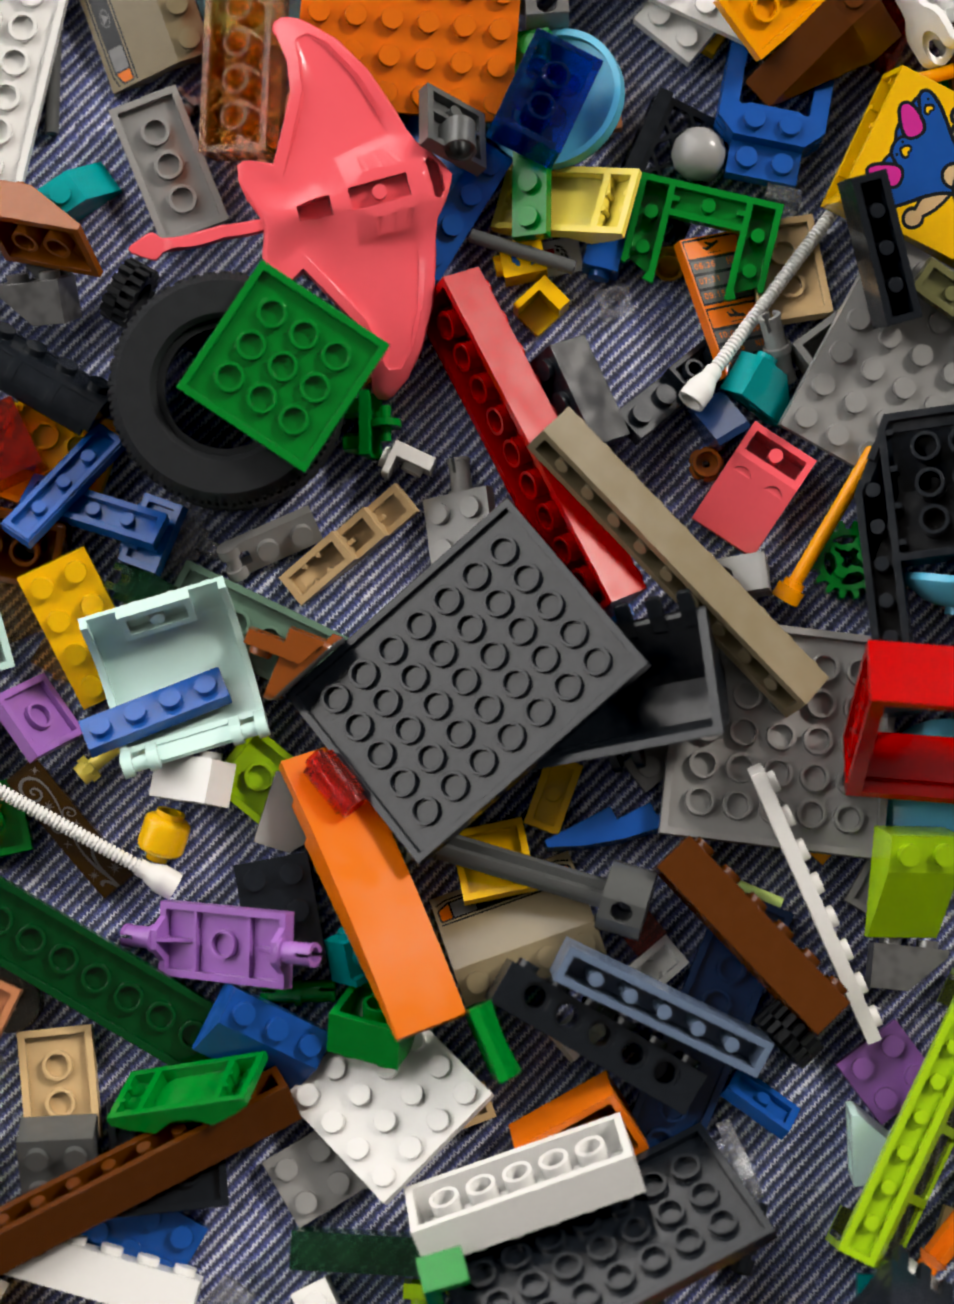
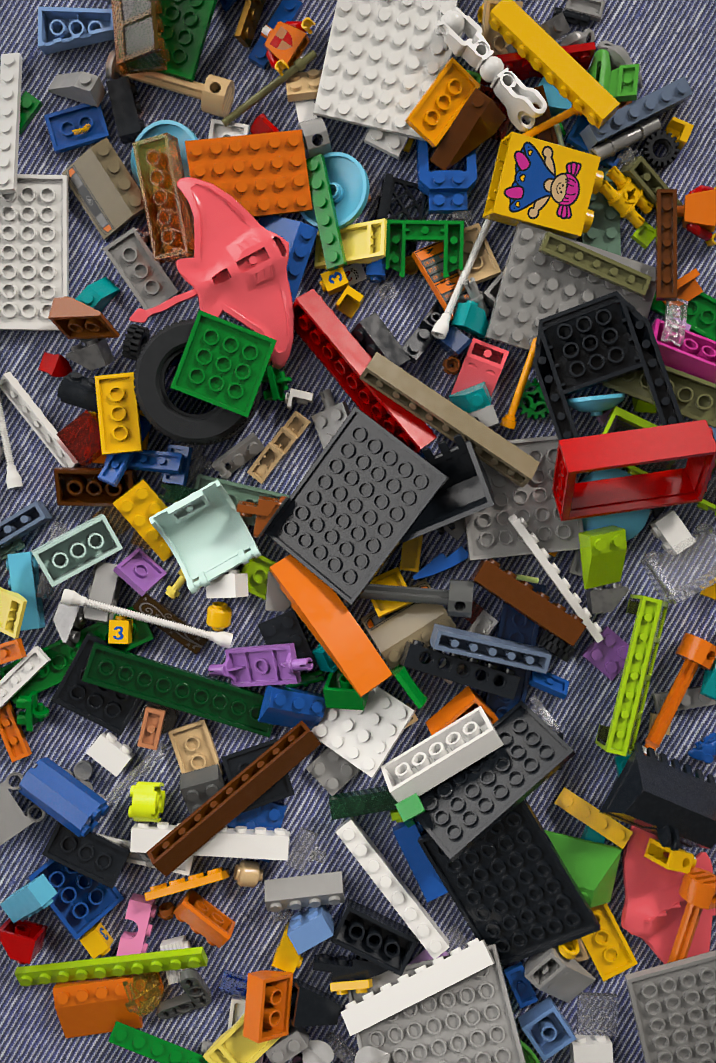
camera: 10 degrees left, 5 degrees up
dark grey bar [44,30,62,136] -> none
plate [78,667,232,758] -> none
green slope [106,1051,269,1134] -> none
clear red head [303,749,367,818] -> none
dark grey plate [419,82,487,177] -> none
dark grey bar [468,229,577,275] -> none
clear blue brick [485,27,603,170] -> none
light grey hair [671,127,727,183] -> none
black brick [837,169,923,329] -> none
light aqua slope [845,1101,890,1187] -> none
none -> yellow plate [95,372,143,455]
none -> teal slope [449,382,492,413]

